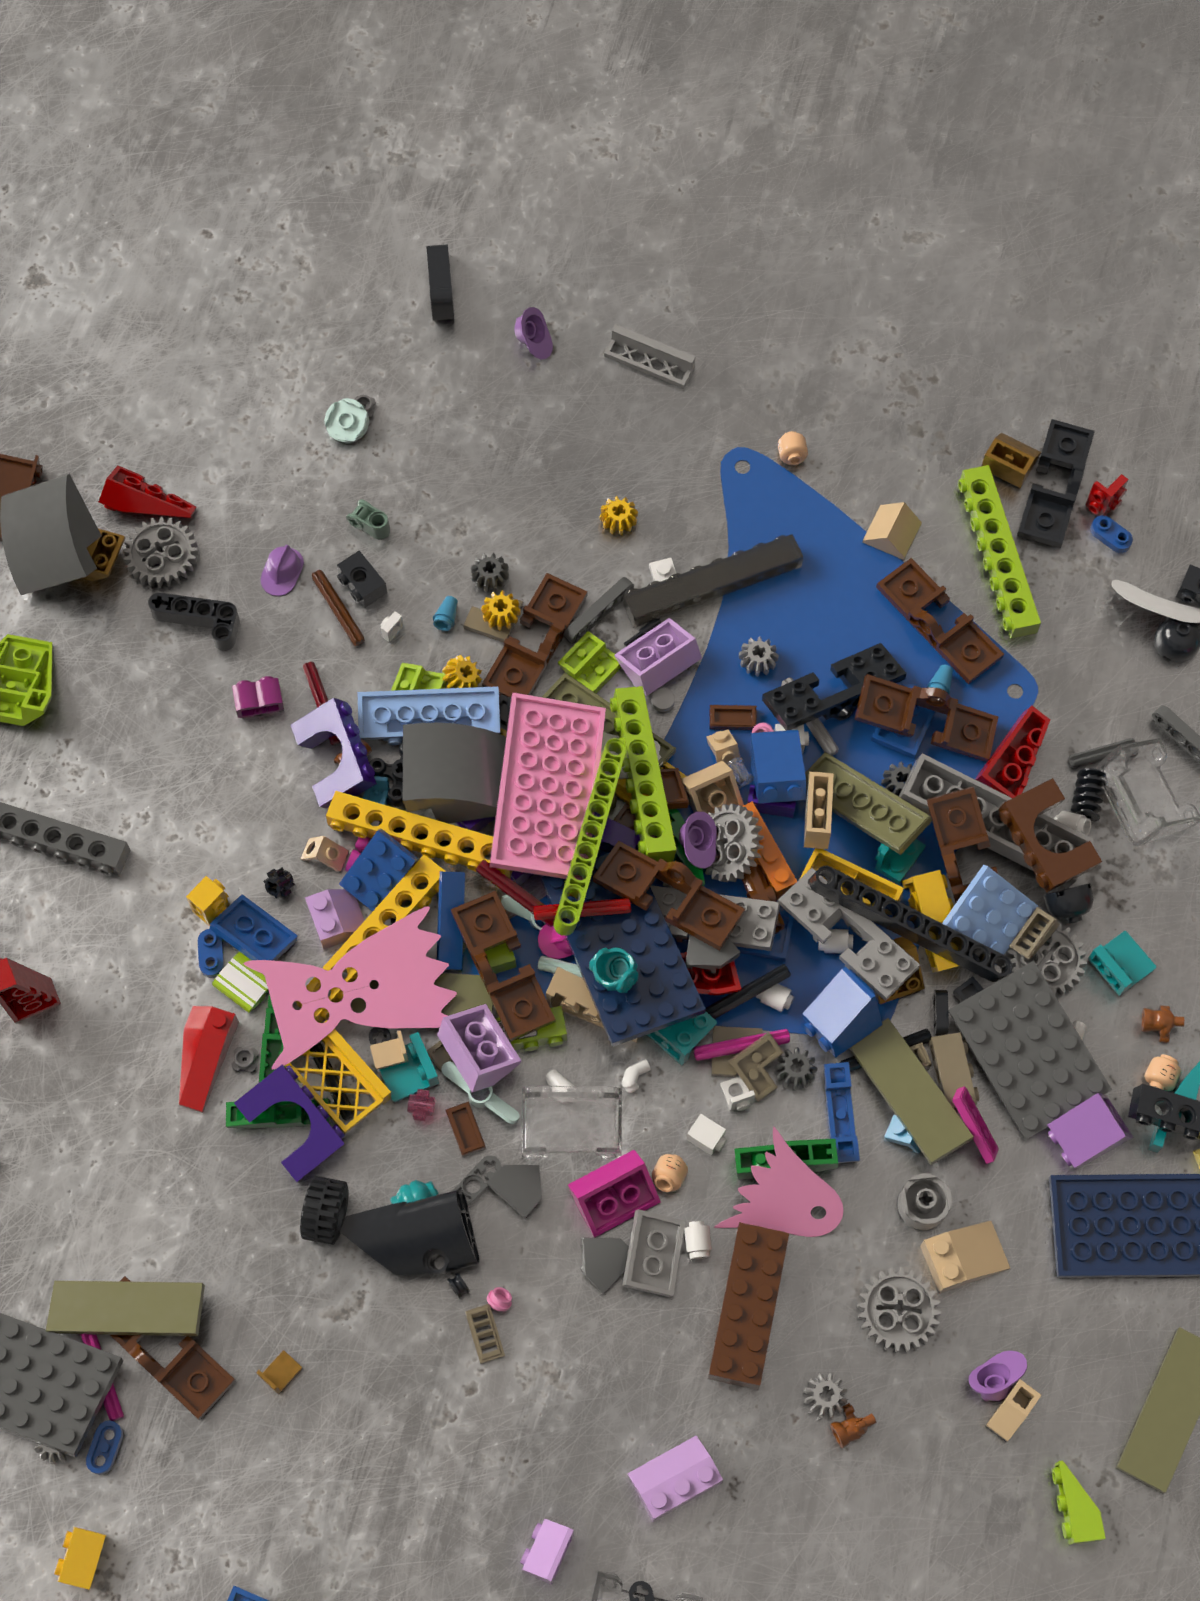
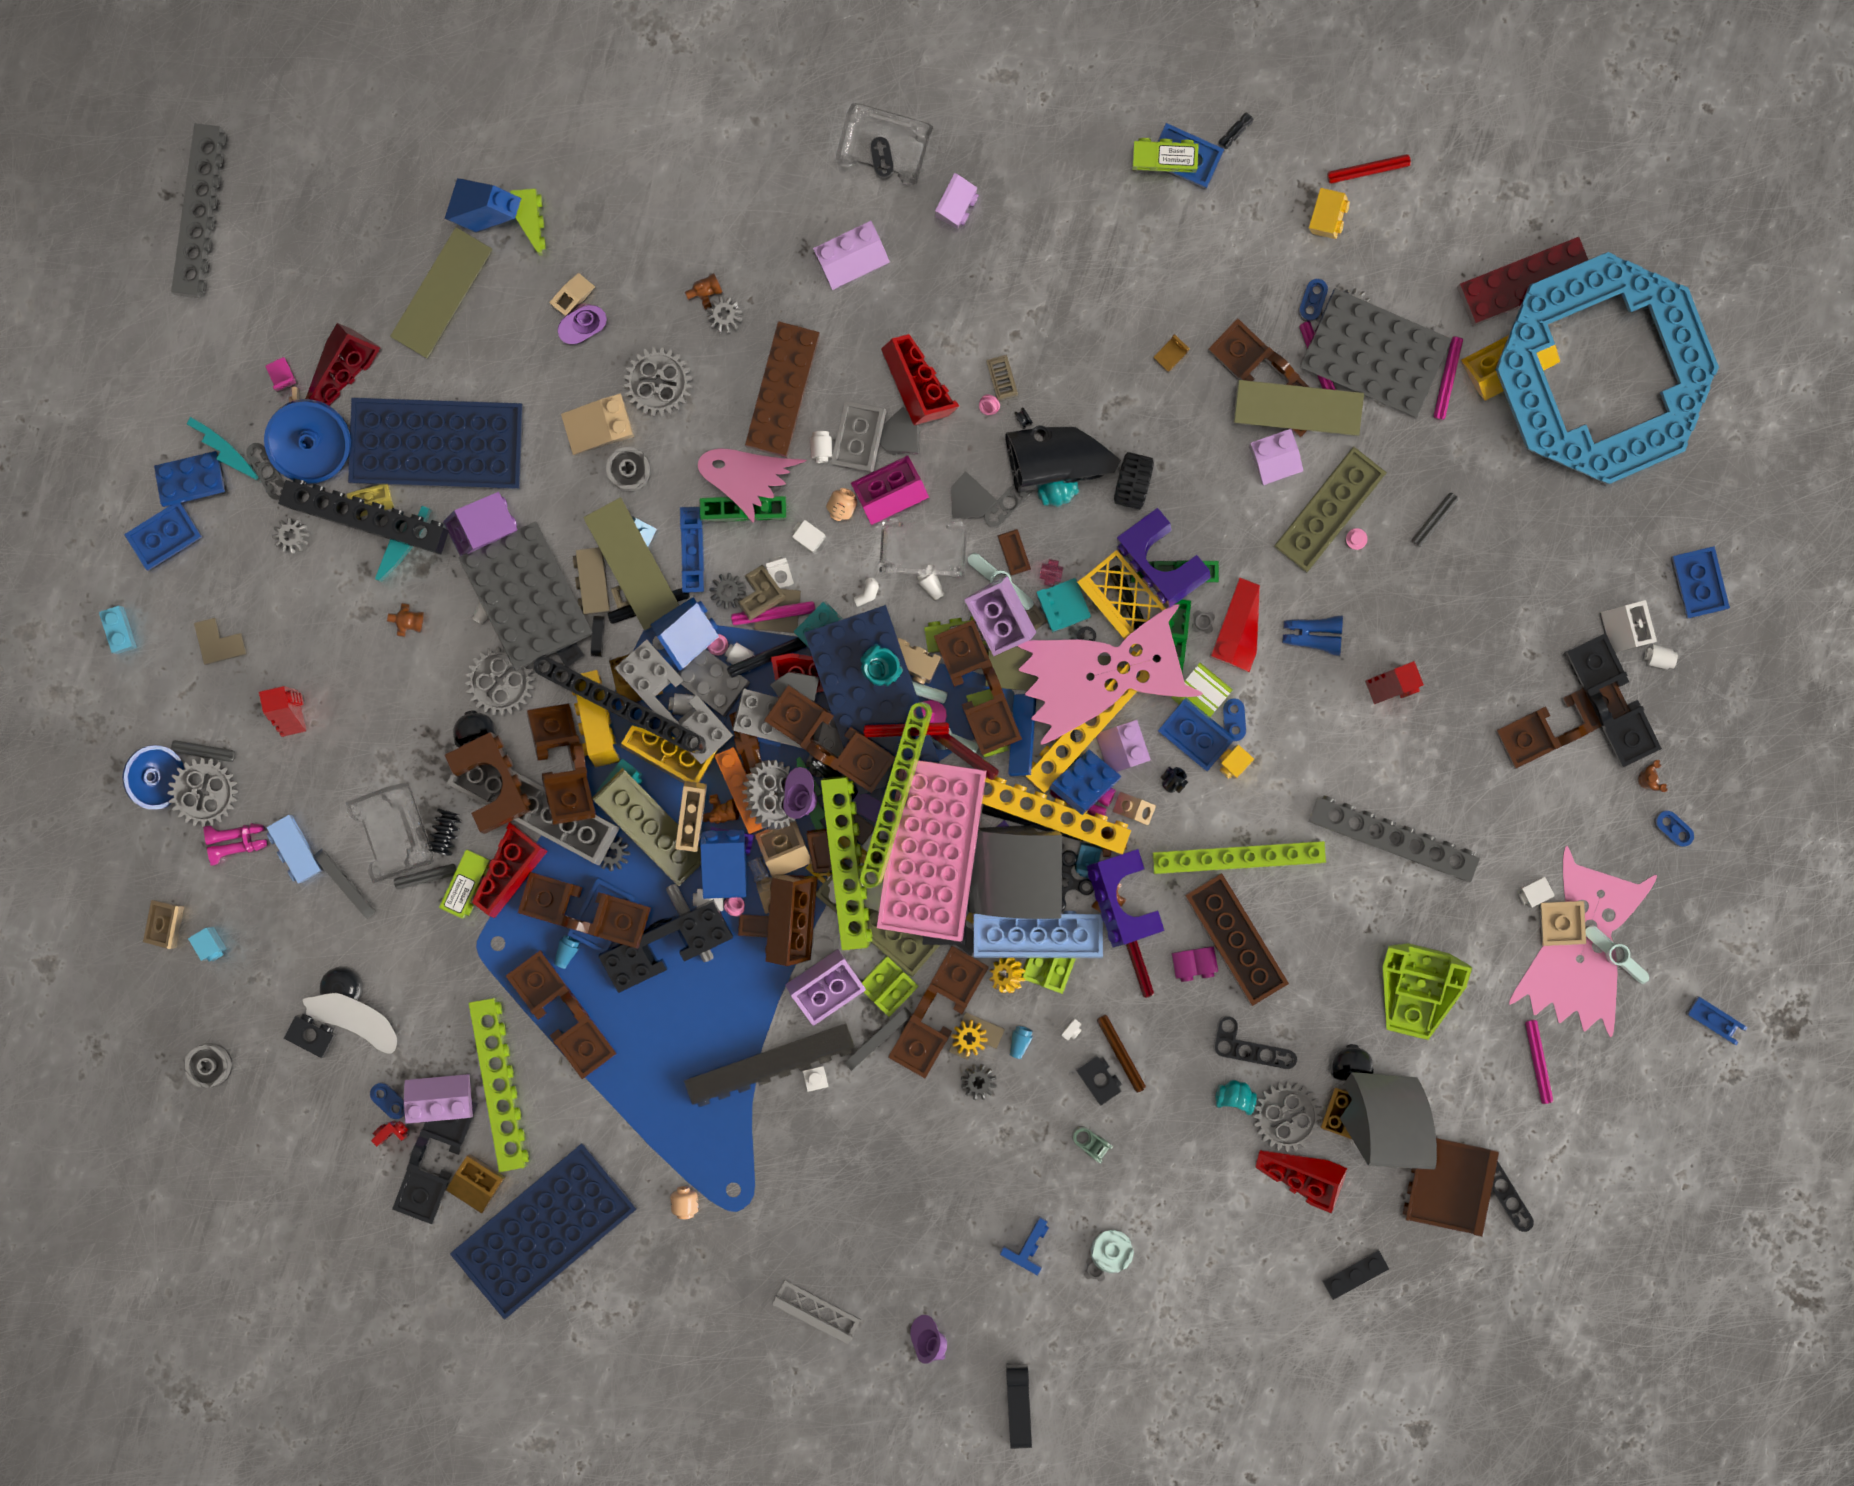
camera: 175 degrees left, 20 degrees up
medium lavender piece [260,545,304,596] -> none
tan bracket [370,1030,408,1070] -> none
yellow gear [600,496,638,535] -> none
black piece [624,619,661,647] -> none
light grey gear [739,636,779,677] -> none
tan slope [862,502,922,560] -> none
light blue plate [942,865,1038,965] -> none
dark pink tile [952,1086,999,1164] -> none
dark tan slope [1009,907,1060,960] -> none
white brick [1054,811,1091,836] -> none
teal bracket [1088,931,1156,996] -> none
light nougat head [1144,1054,1182,1091] -> none
none -> lavender slope [404,1074,473,1124]
none -> lime brick [439,849,491,919]
none -> blue slope [444,178,521,232]
none -> dark blue plate [450,1143,637,1320]
none -> light grey plate [678,649,750,717]
none -> dark orange piece [703,794,739,824]
none -> bright pink plate [707,634,728,656]
none -> reddish brown slope [765,875,817,966]
none -> red wedge [881,334,959,425]
none -> blue bracket [1000,1216,1049,1276]
none -> lime brick [1152,841,1326,874]
none -> reddish brown brick [1184,873,1289,1006]
none -> teal hair [1215,1080,1257,1115]
none -> lavender slope [1249,429,1303,485]
none -> olive tile [1273,446,1387,573]
none -> blue piece [1282,615,1343,656]
none -> black plate [1322,1250,1389,1300]
none -> black cylinder [1331,1044,1374,1081]
none -> bright pink plate [1346,528,1368,550]

